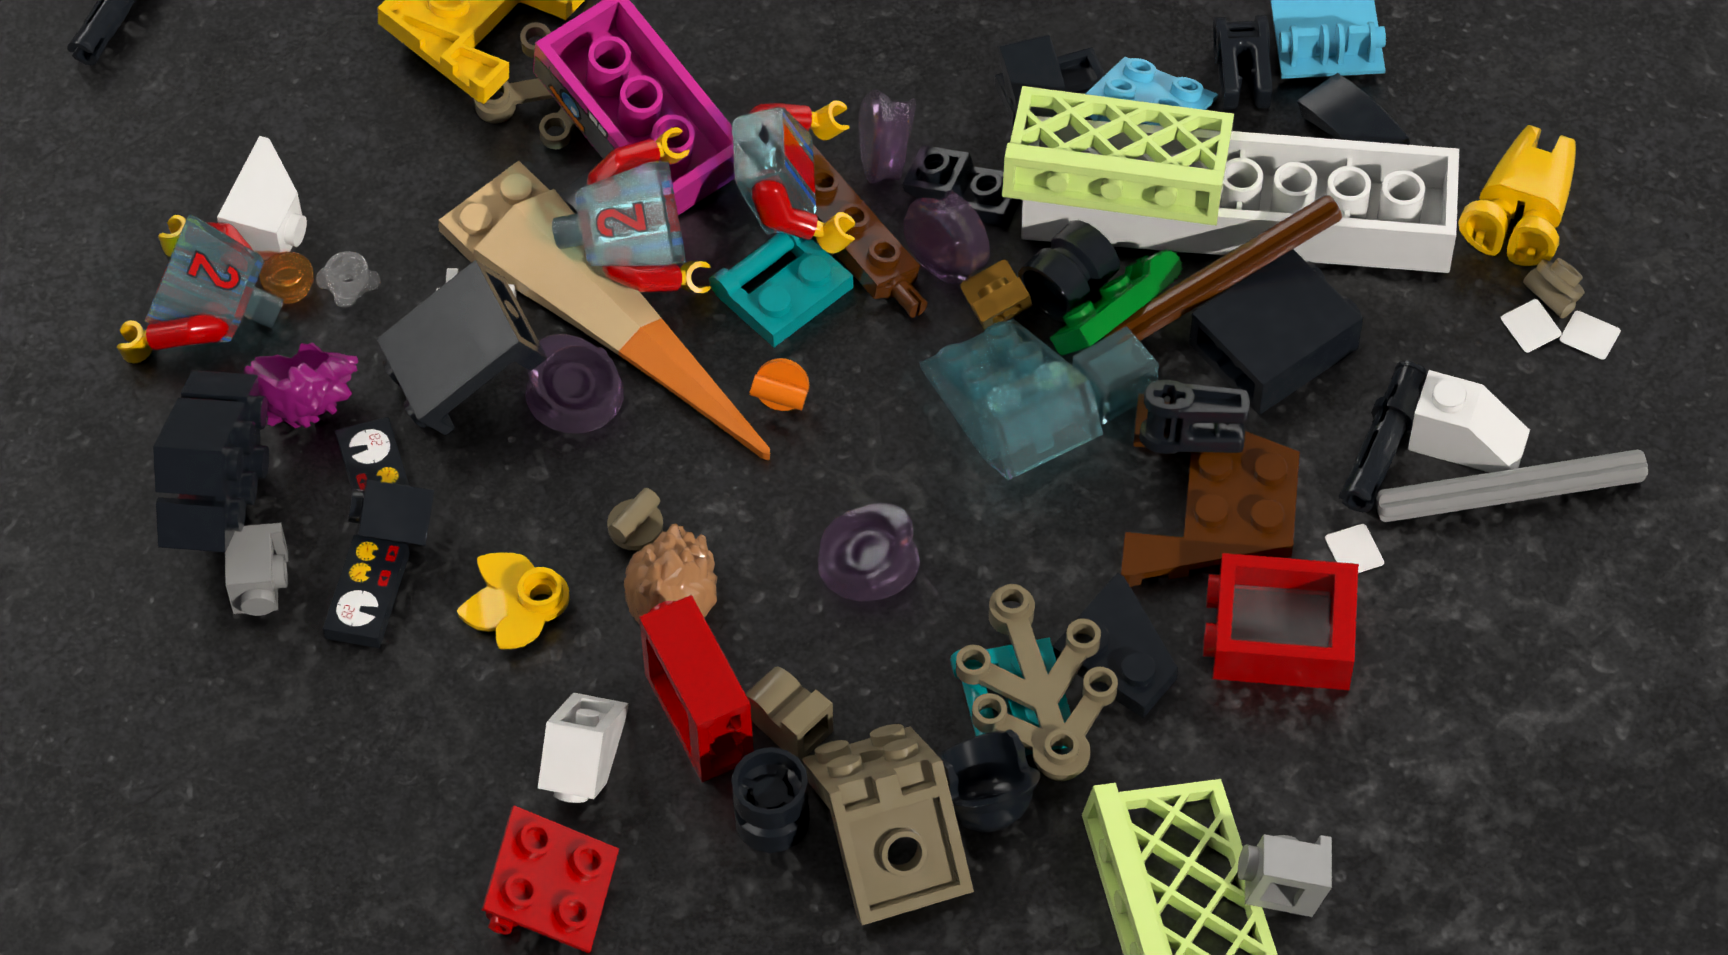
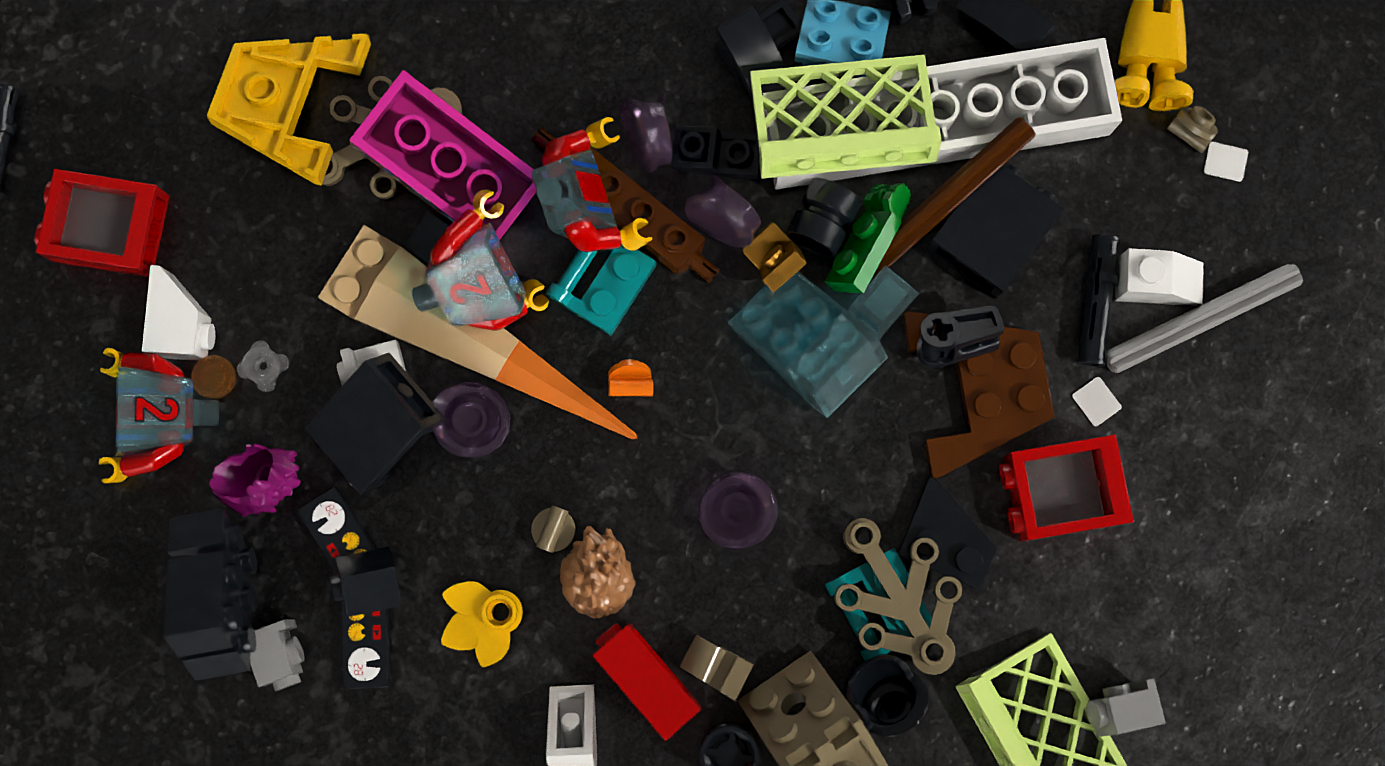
camera: 15 degrees left, 25 degrees up
white sticker [1501,299,1562,352] -> none
none -> red window [35,169,170,277]

